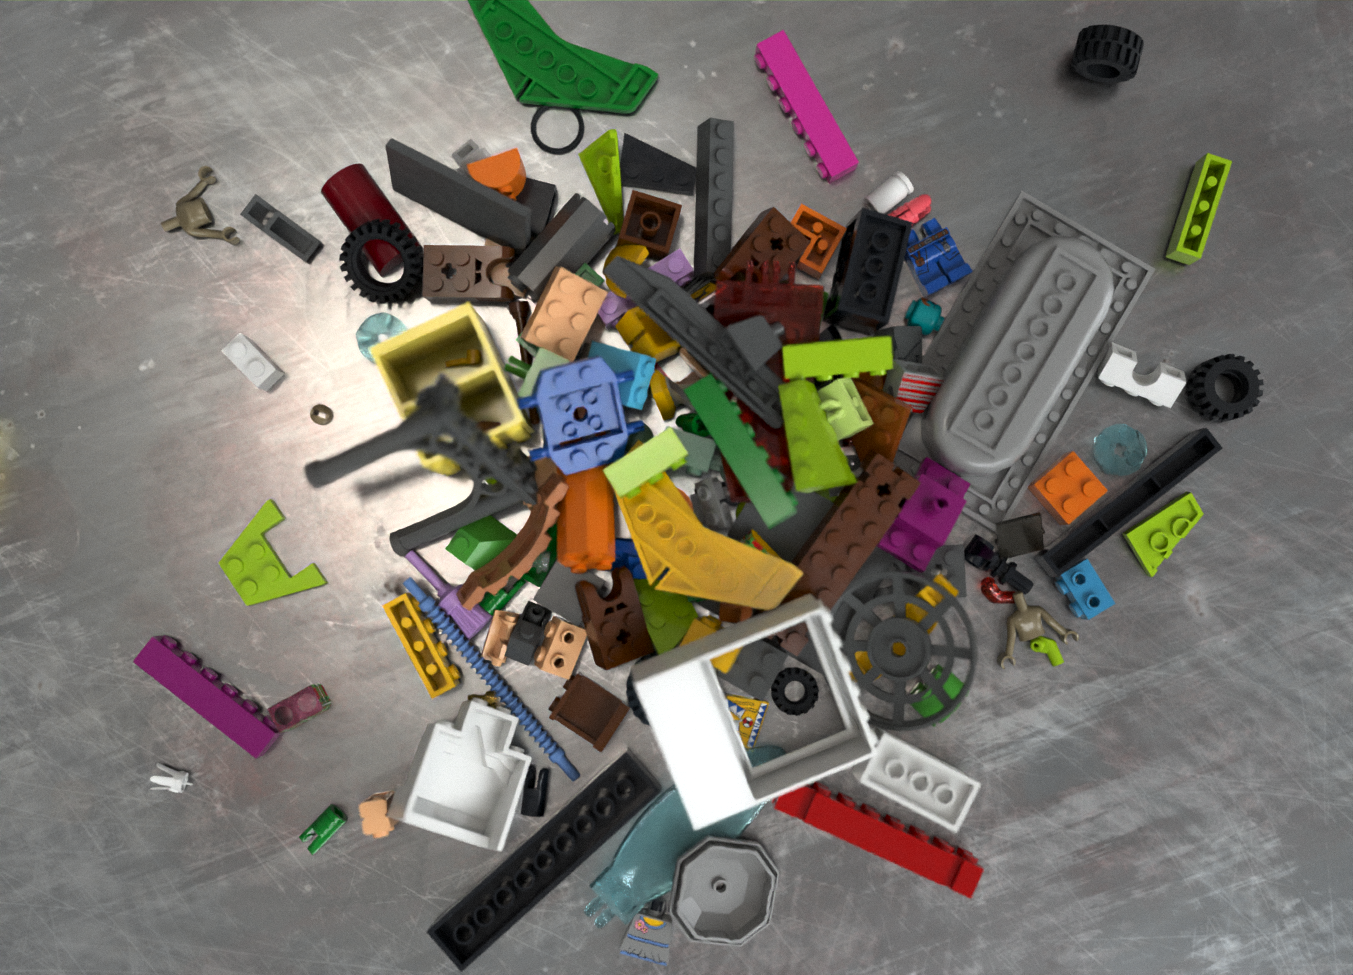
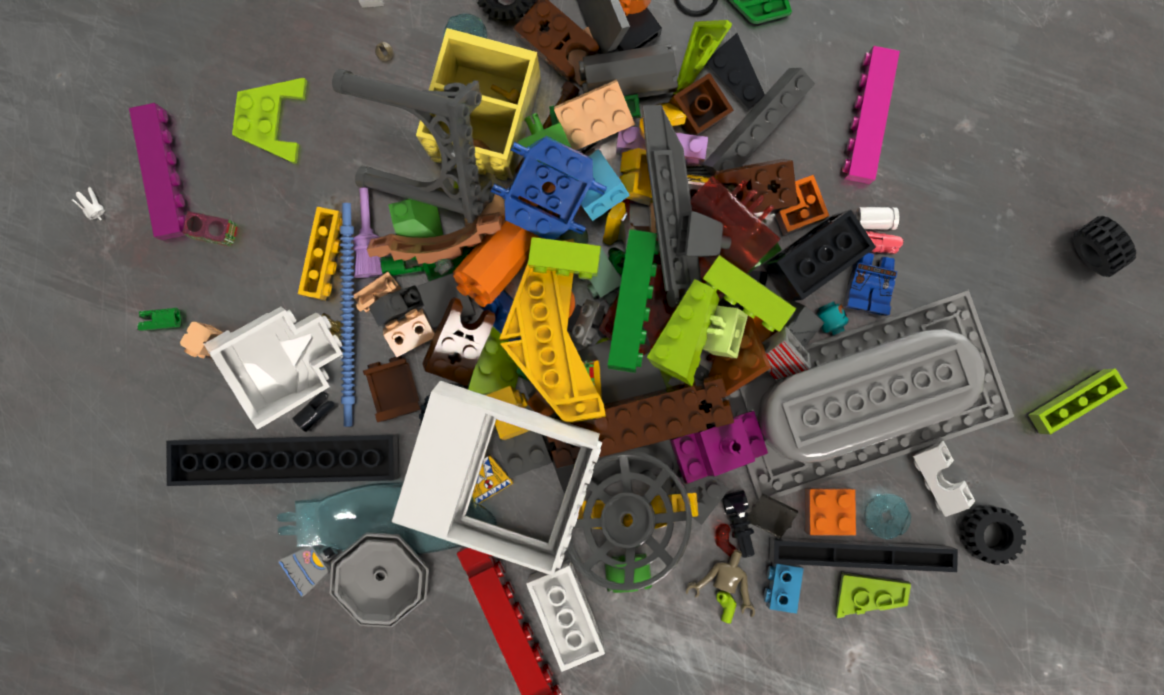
camera: 45 degrees right, 0 degrees up
black tyre [771,667,819,716] -> none

